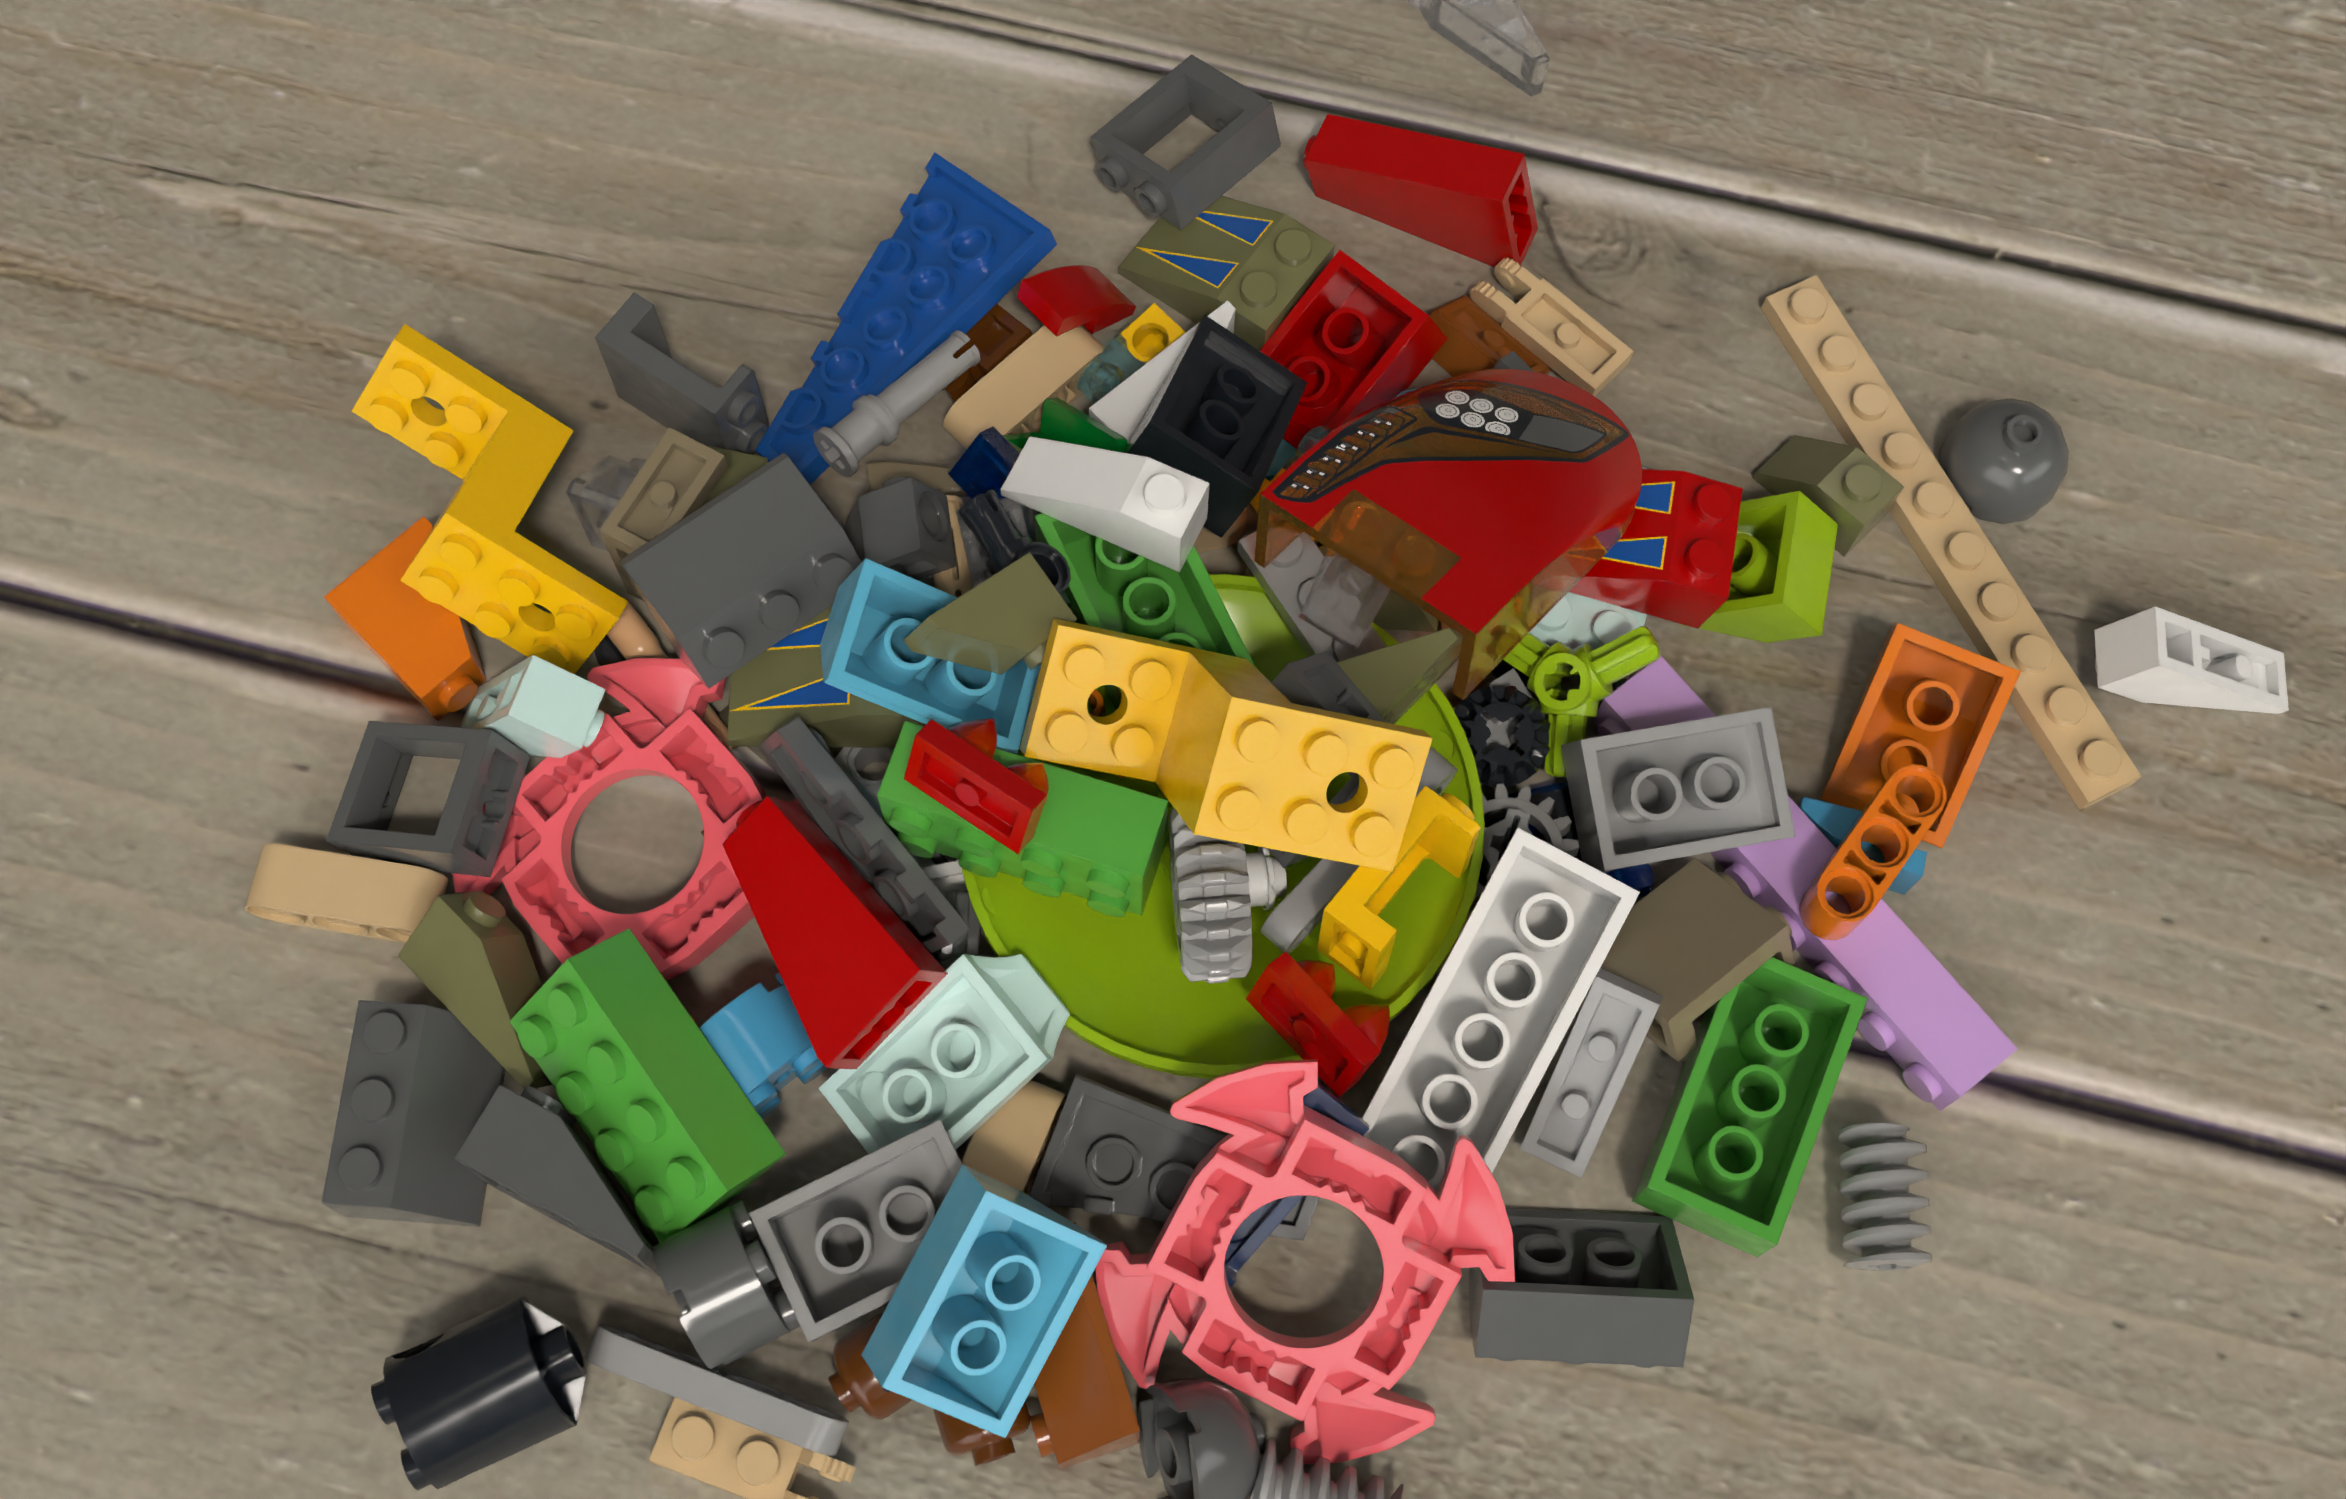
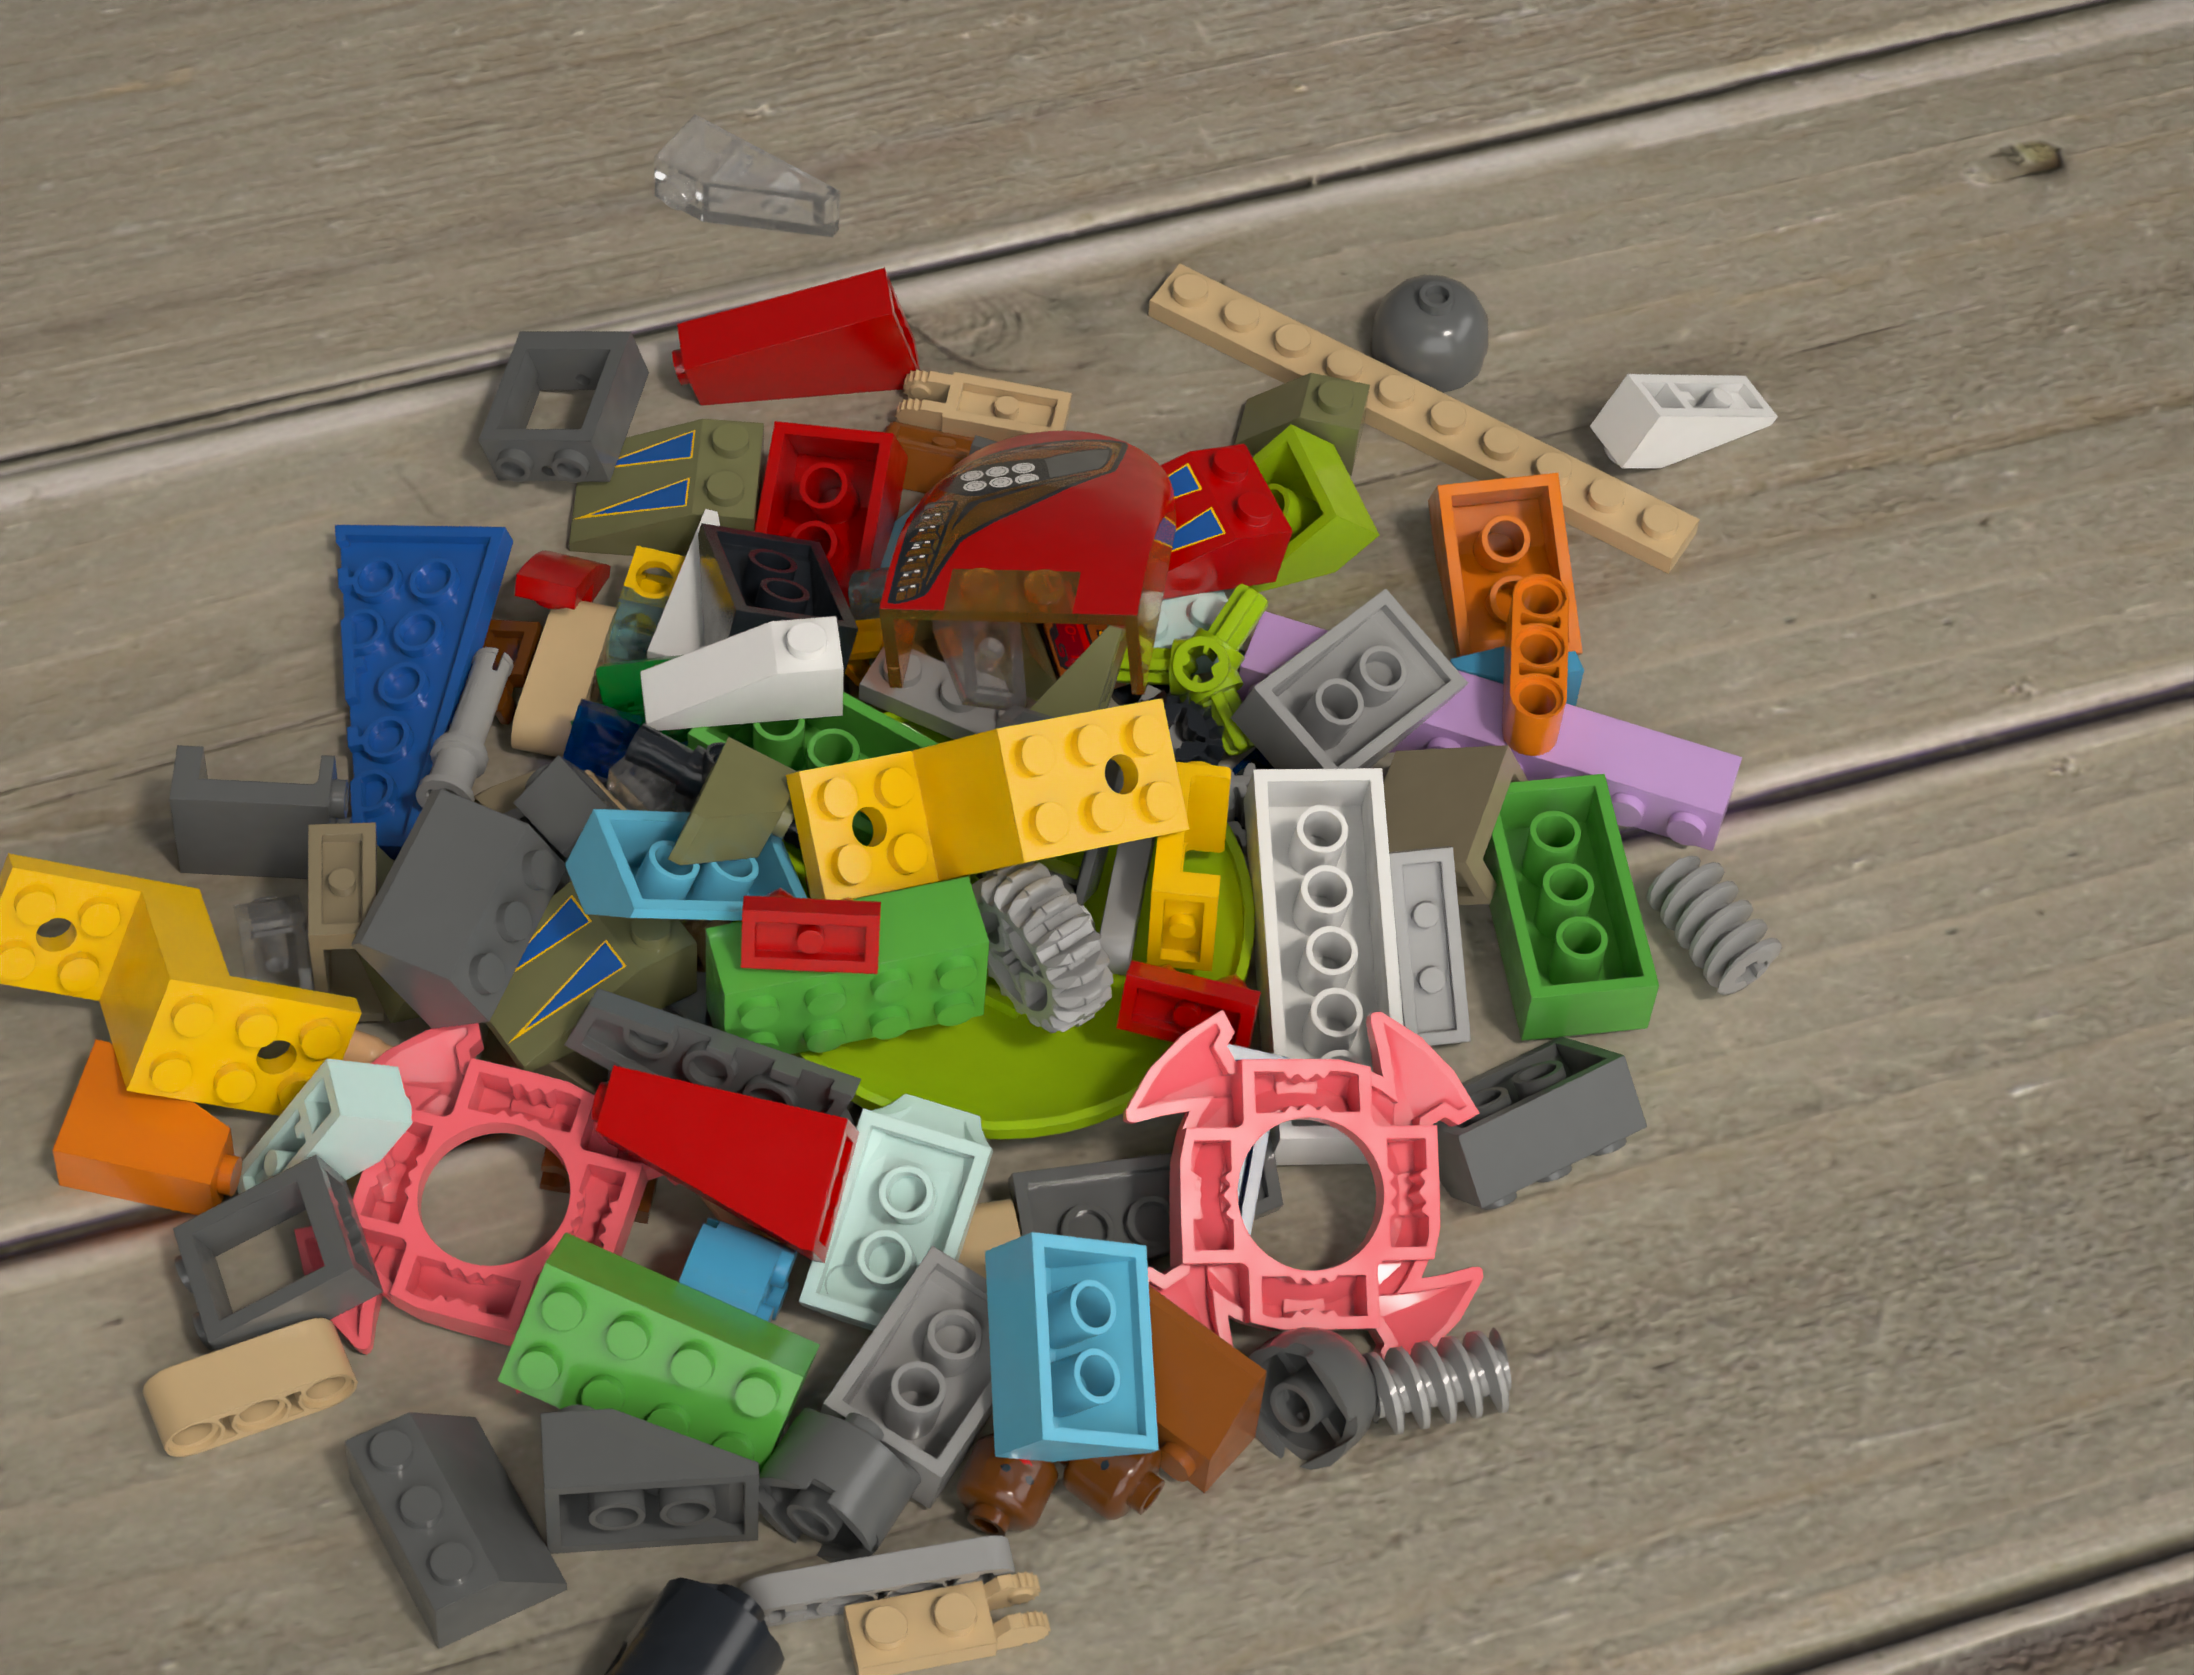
camera: 35 degrees left, 15 degrees down
olive slope [398,891,552,1089] -> none

